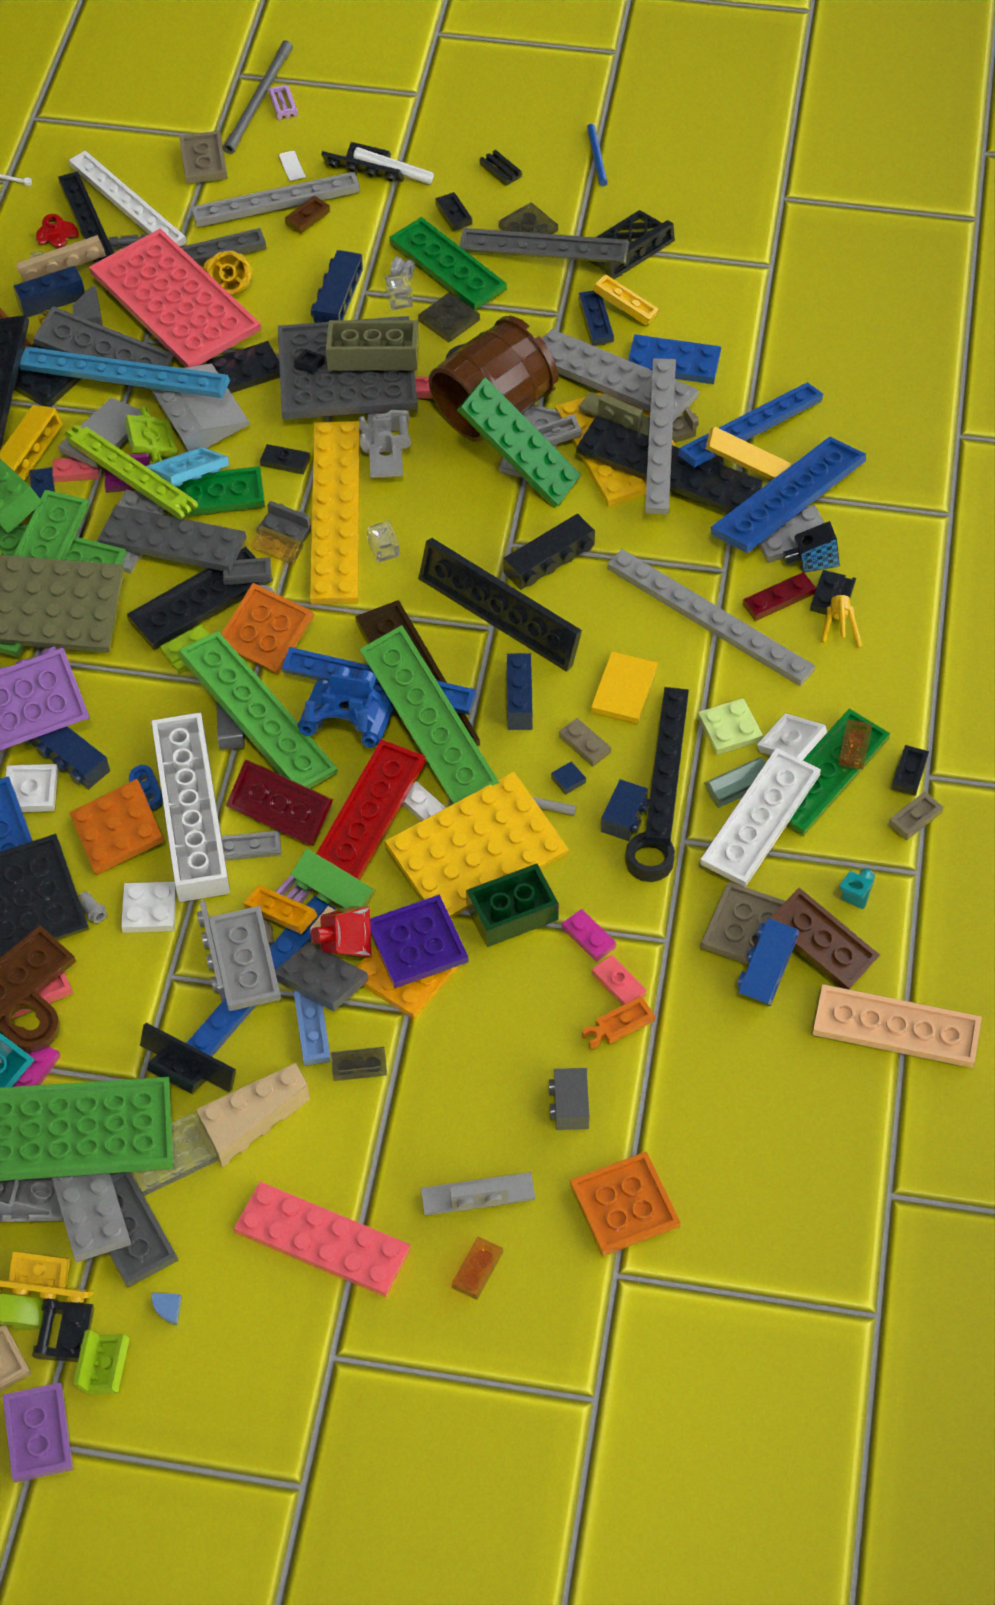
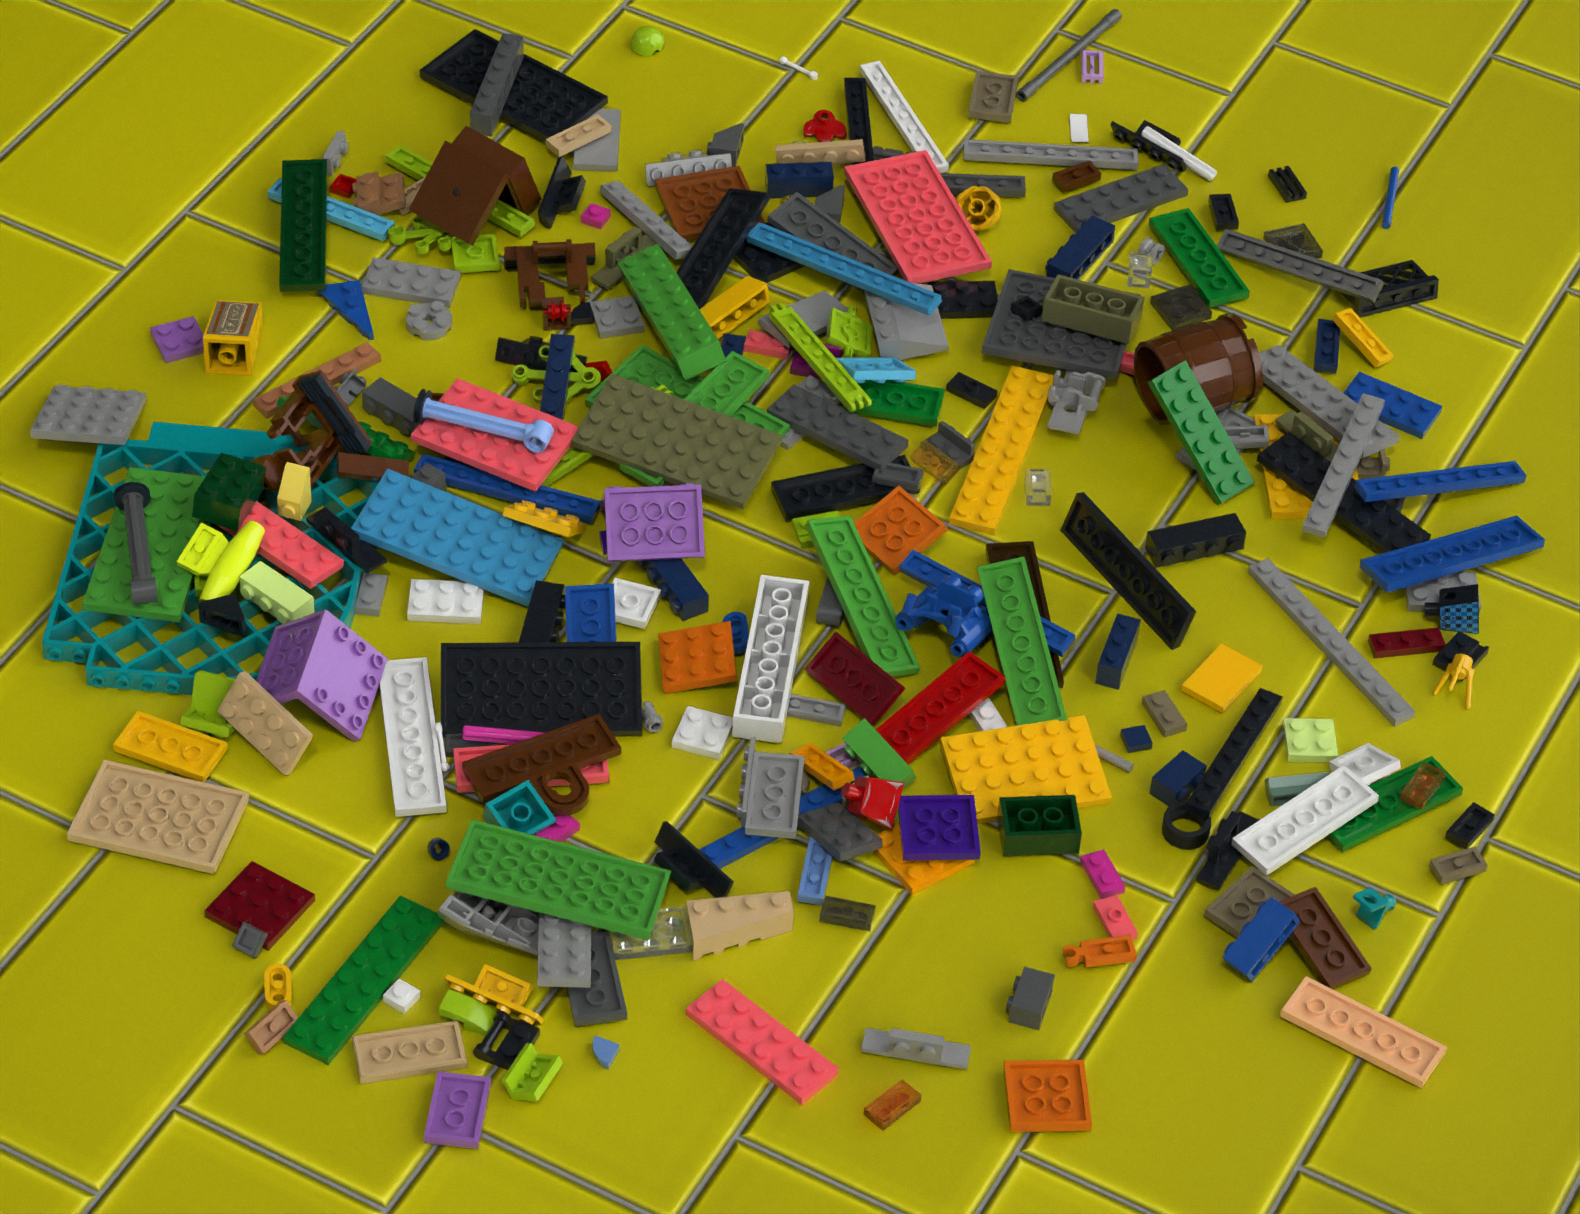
camera: 15 degrees right, 10 degrees down
yellow tile [706,426,791,481] -> none
none -> dark grey plate [1054,164,1188,233]
none -> black bracket [1196,811,1259,890]

